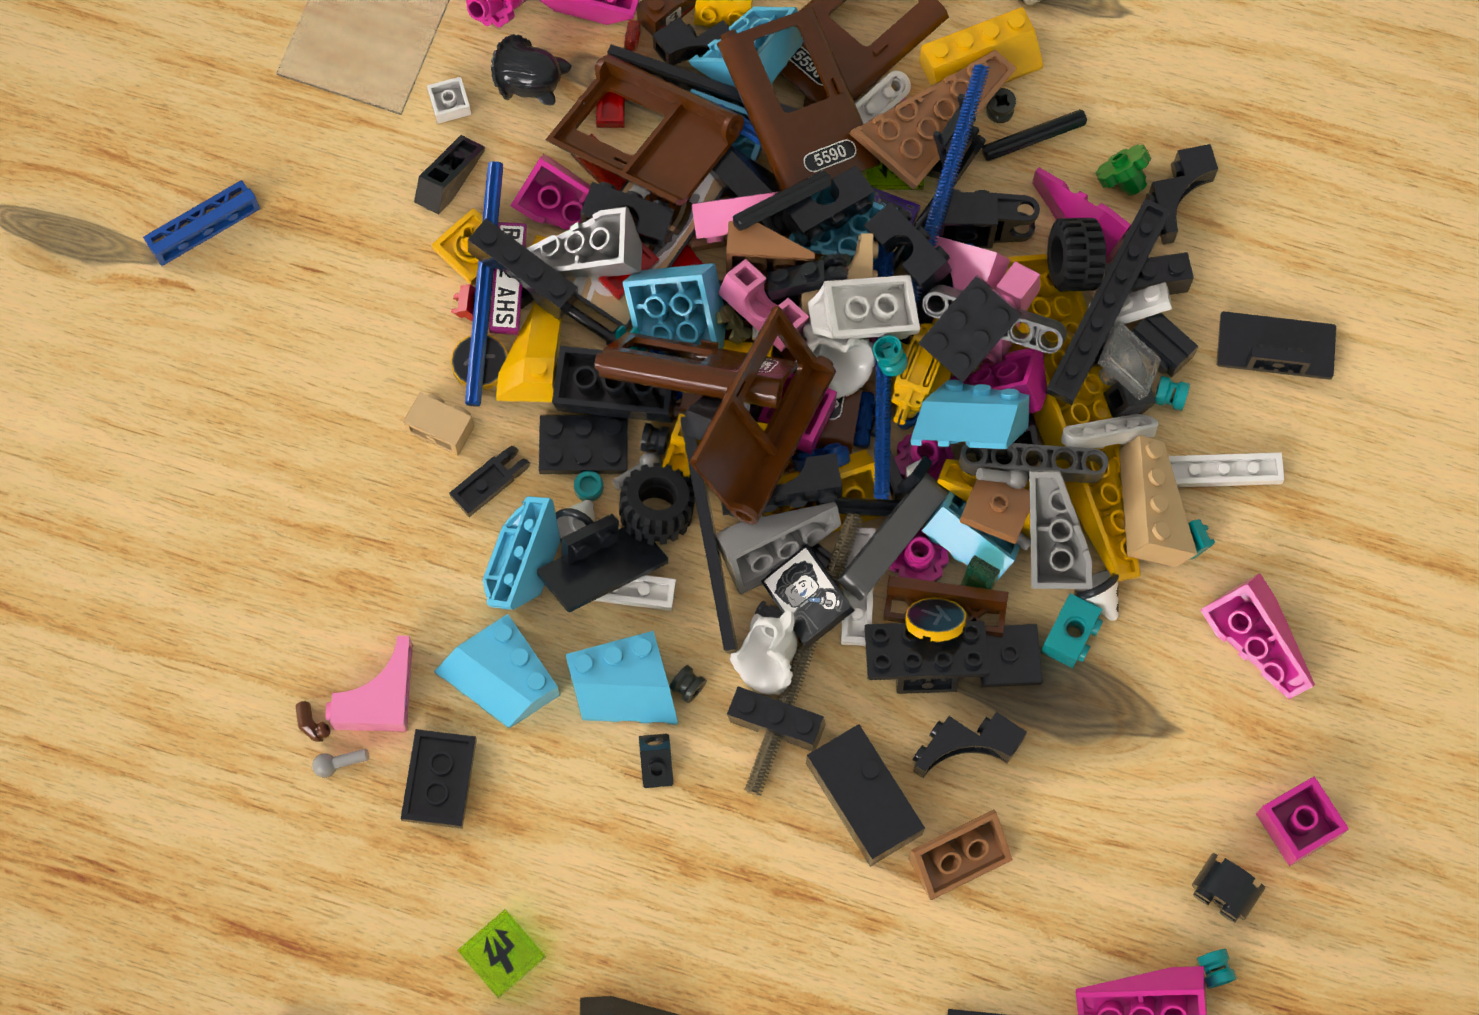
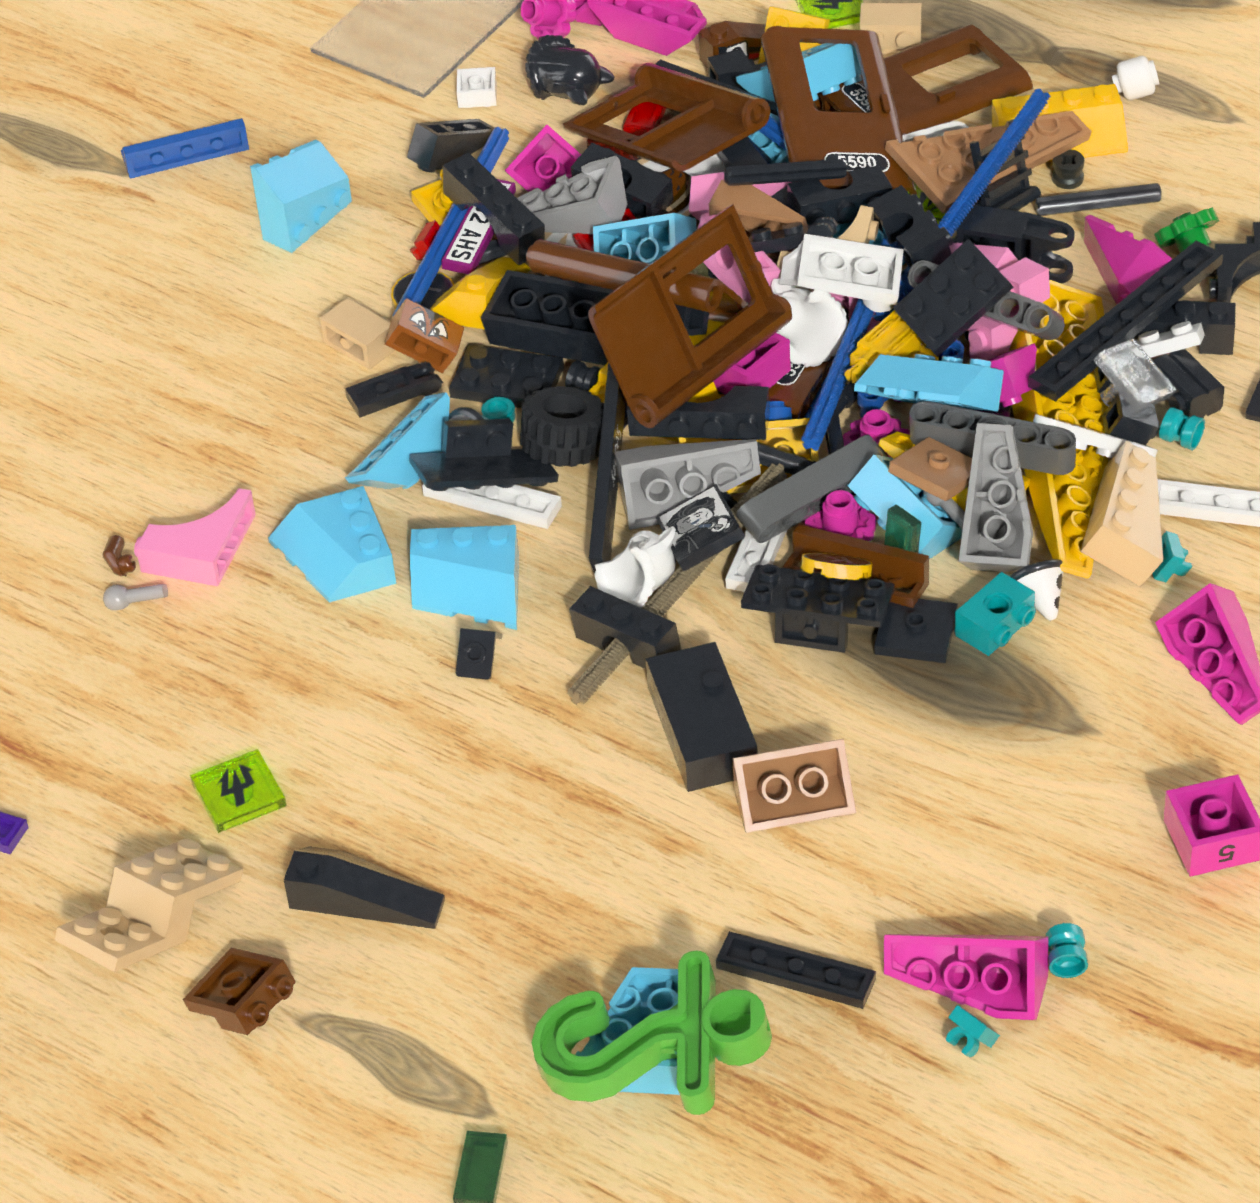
camera: 20 degrees right, 25 degrees down
black plate [401,729,477,829] -> none
clear red tile [624,19,641,52] -> none
pearl dark grey wheel [669,665,707,703] -> none
teal wheel [873,335,908,376] -> none
black tile [897,456,932,493] -> none
black arch [912,712,1027,778] -> none
light grey bar [976,468,1028,489] -> none
black tyre [1047,218,1106,292] -> none
black brick [1192,853,1265,923] -> none
none -> medium azure wedge [250,140,352,253]
none -> dark orange brick [384,298,464,374]

